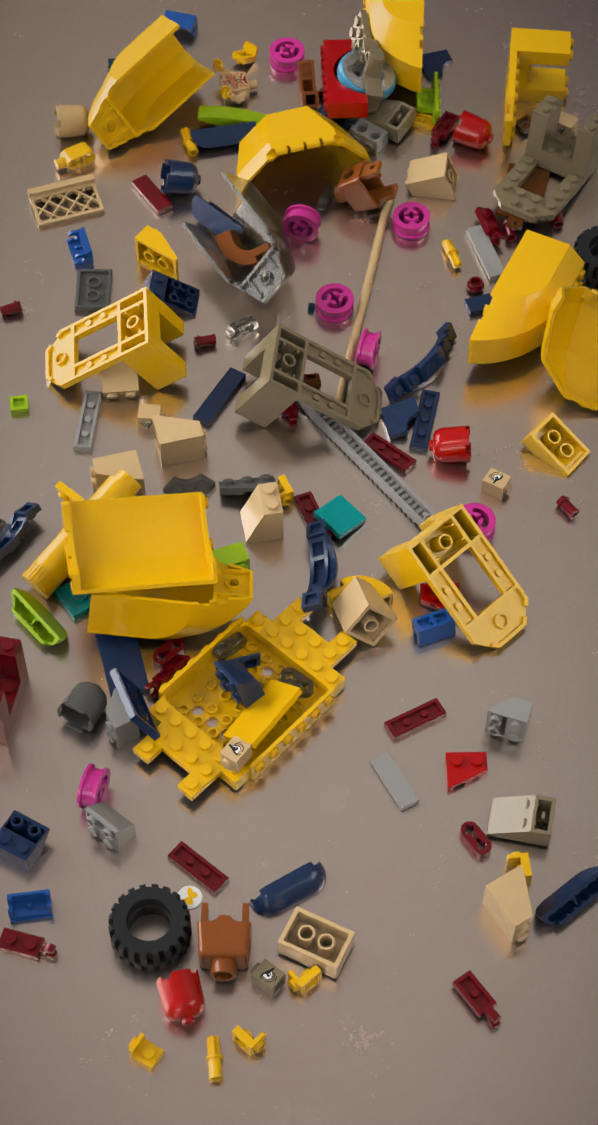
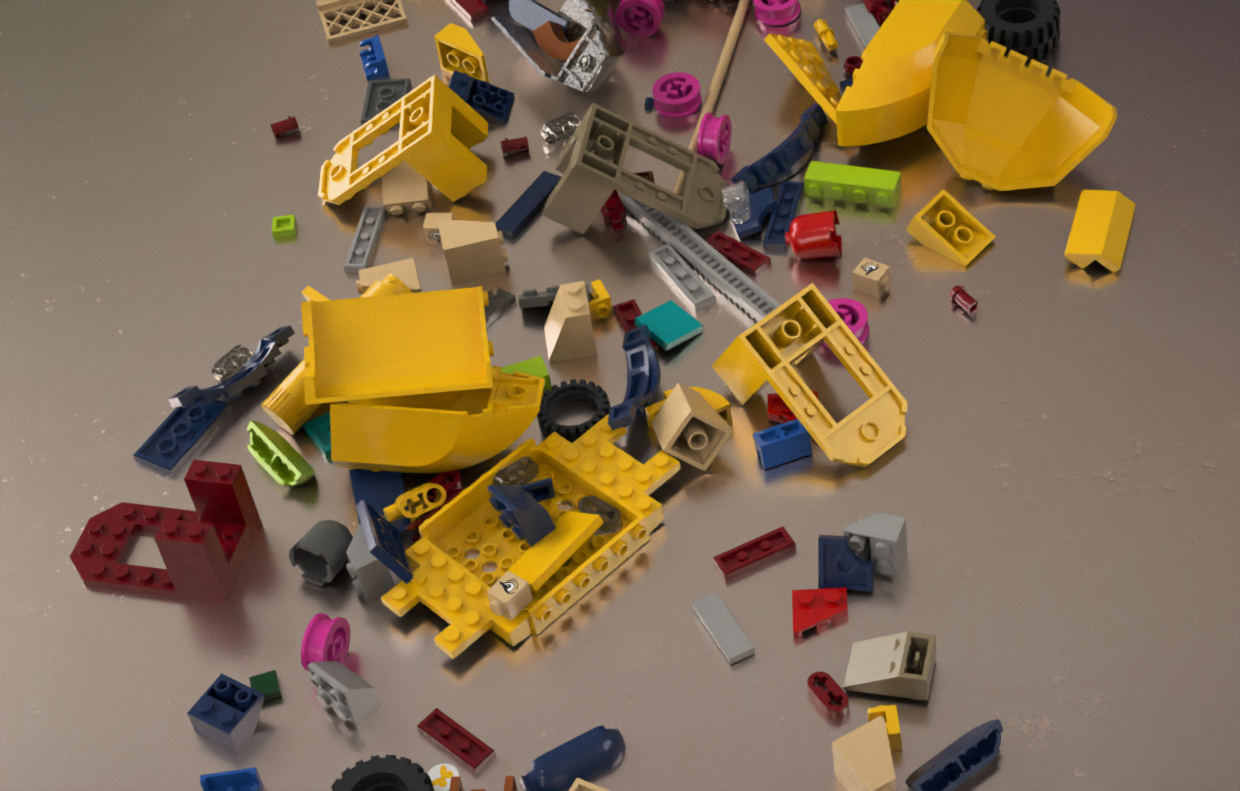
camera: 10 degrees right, 10 degrees down
none -> dark green tile [249,670,282,701]
none -> yellow piece [383,483,446,523]
none -> black tyre [537,379,610,443]
none -> light grey tile [649,244,716,312]
none -> clear piece [721,180,751,224]
none -> yellow wing [764,33,842,125]
none -> lime brick [804,161,901,208]
none -> dark blue tile [818,535,874,591]

